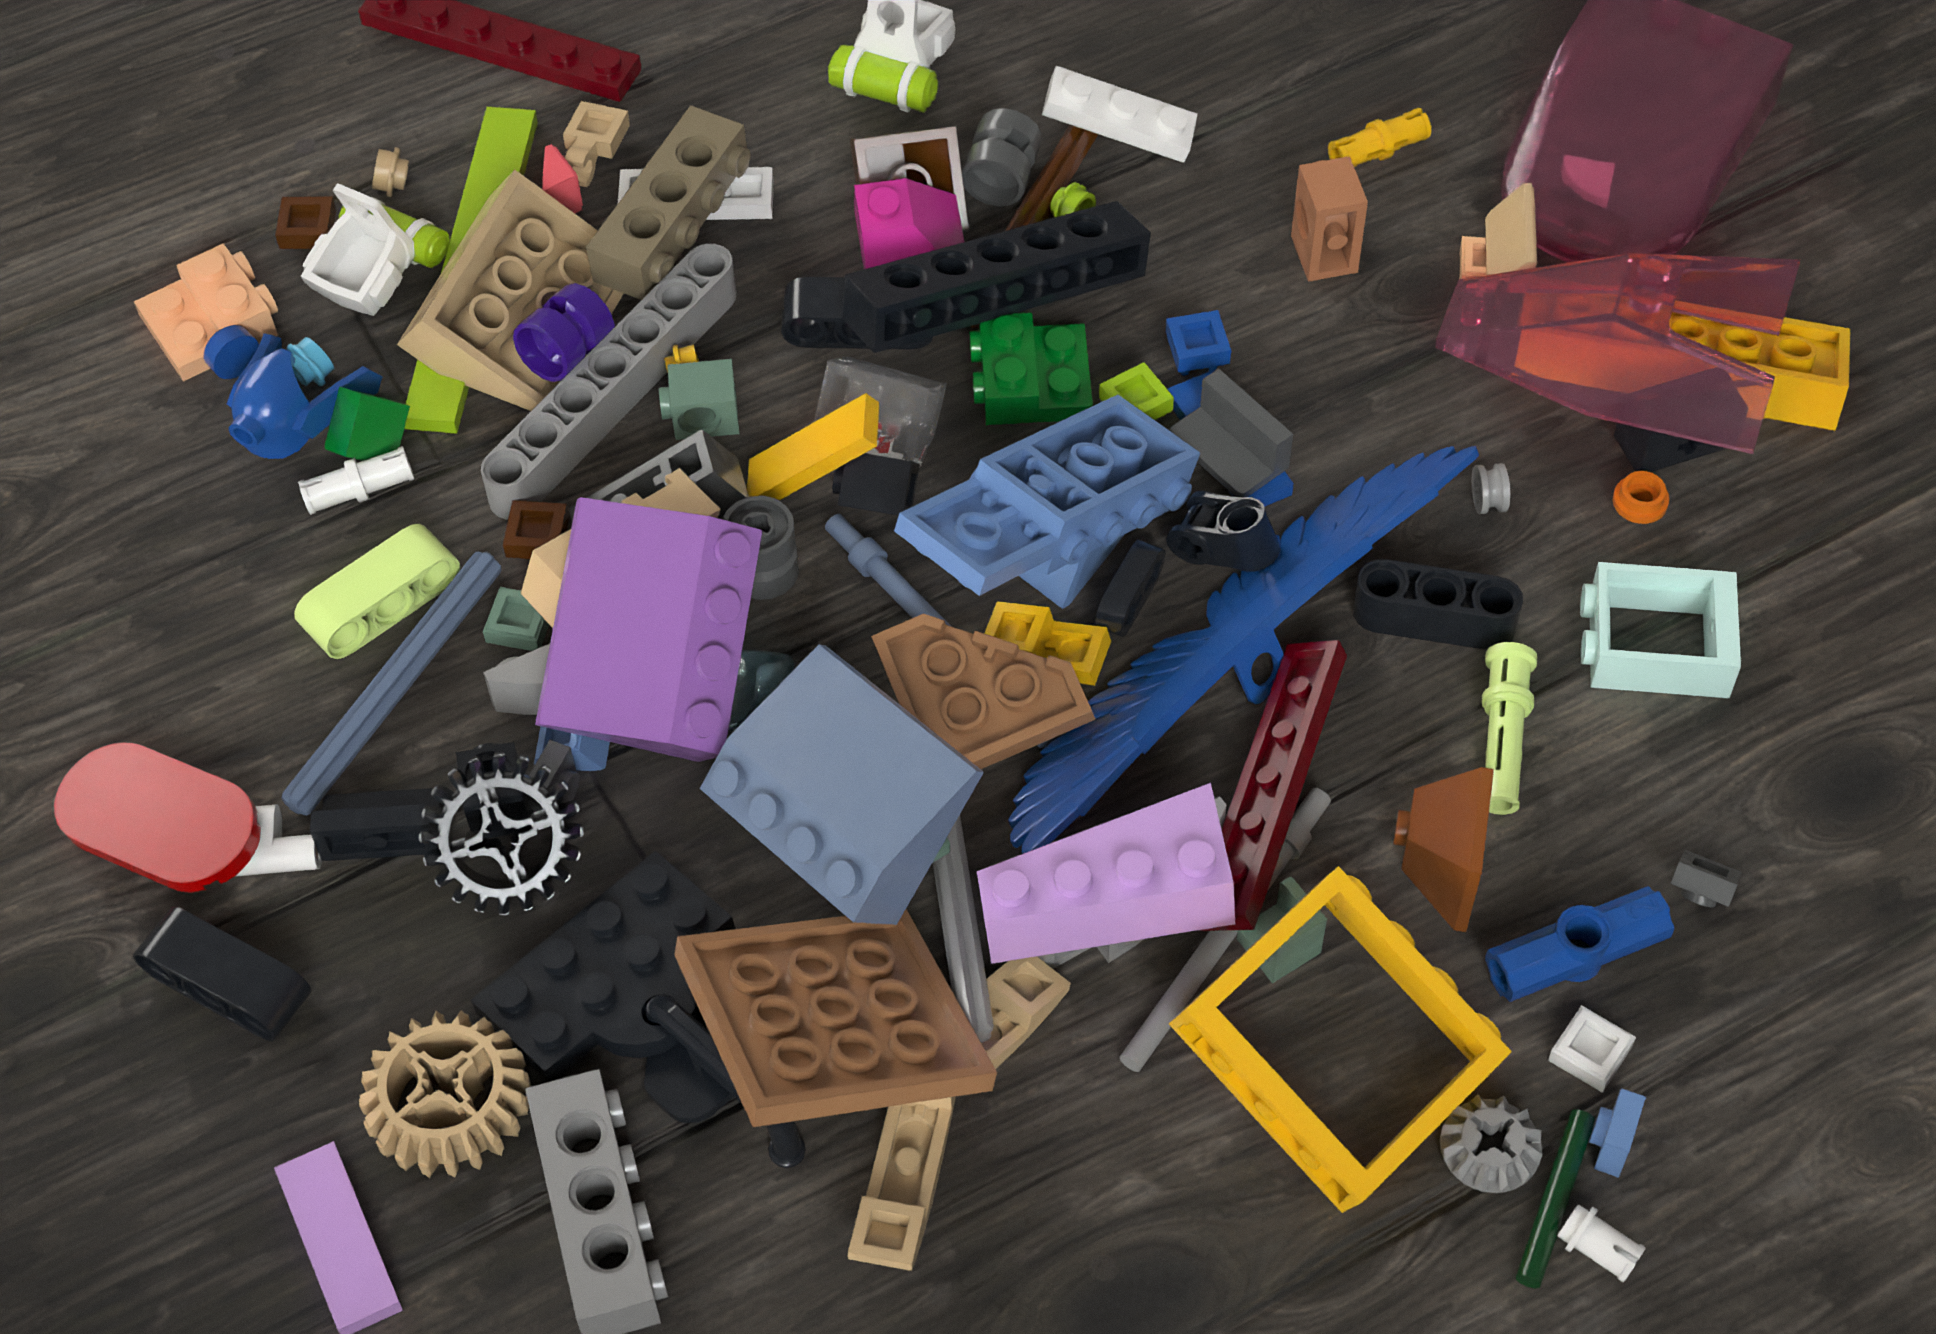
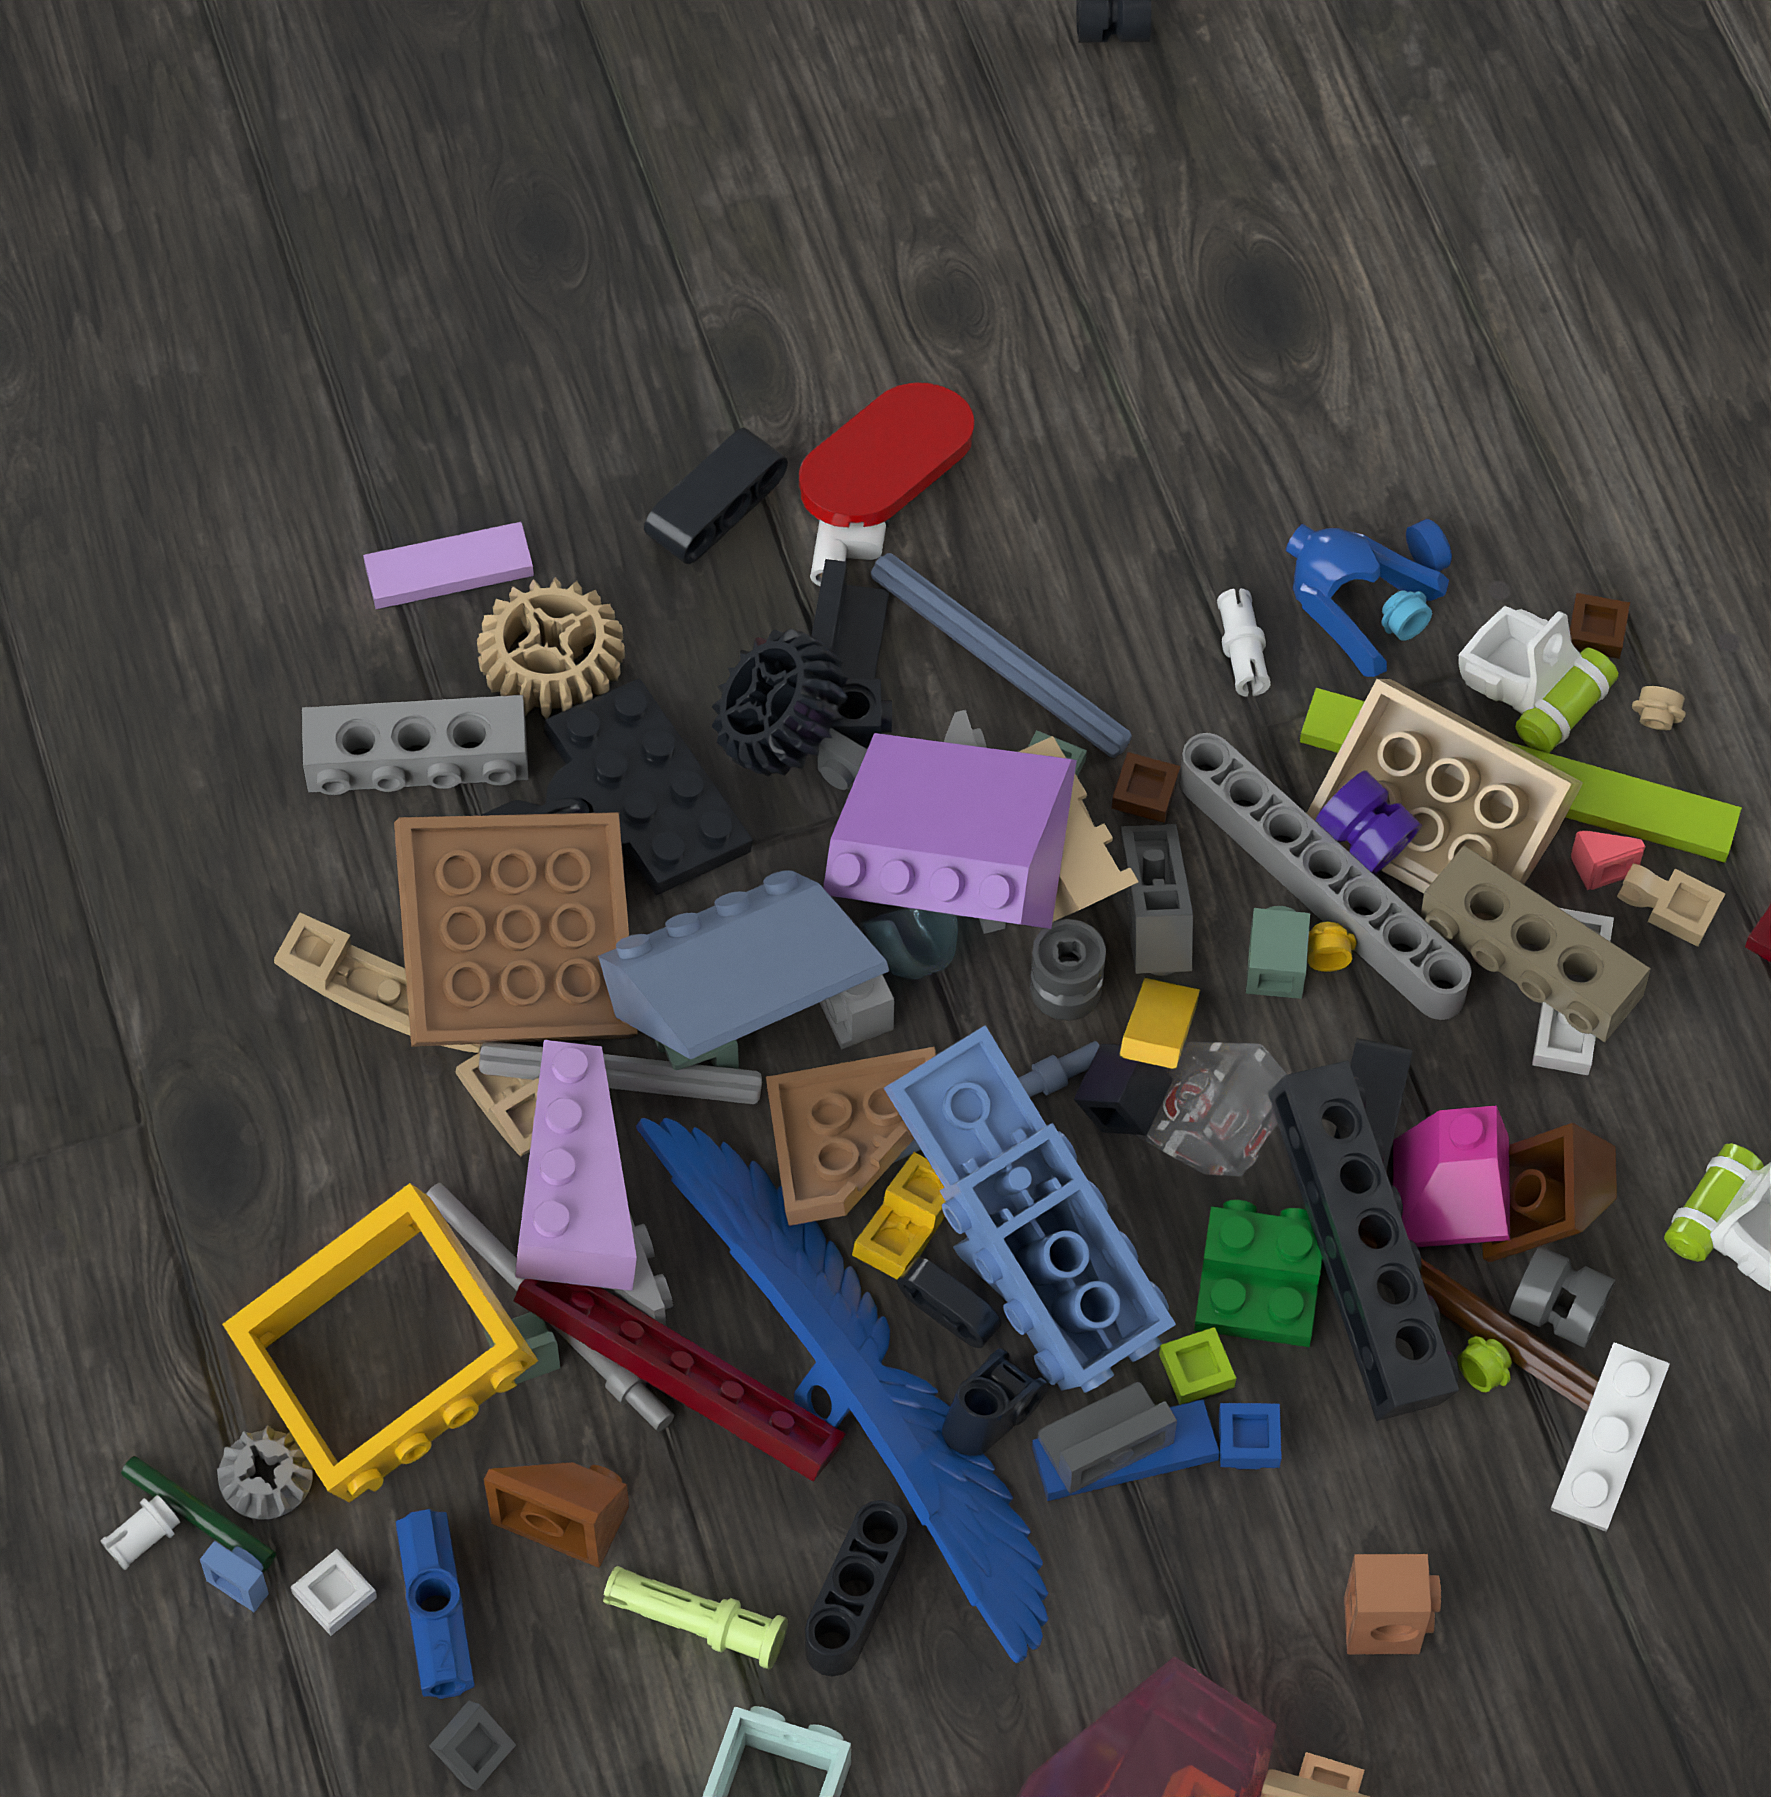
camera: 100 degrees right, 5 degrees up
light nougat plate [134,243,278,382] -> none
yellowish green beam [294,524,460,659] -> none
green panel [324,387,410,461] -> none
yellow pin [1328,108,1431,167] -> none
light grey bush [1471,463,1510,514] -> none

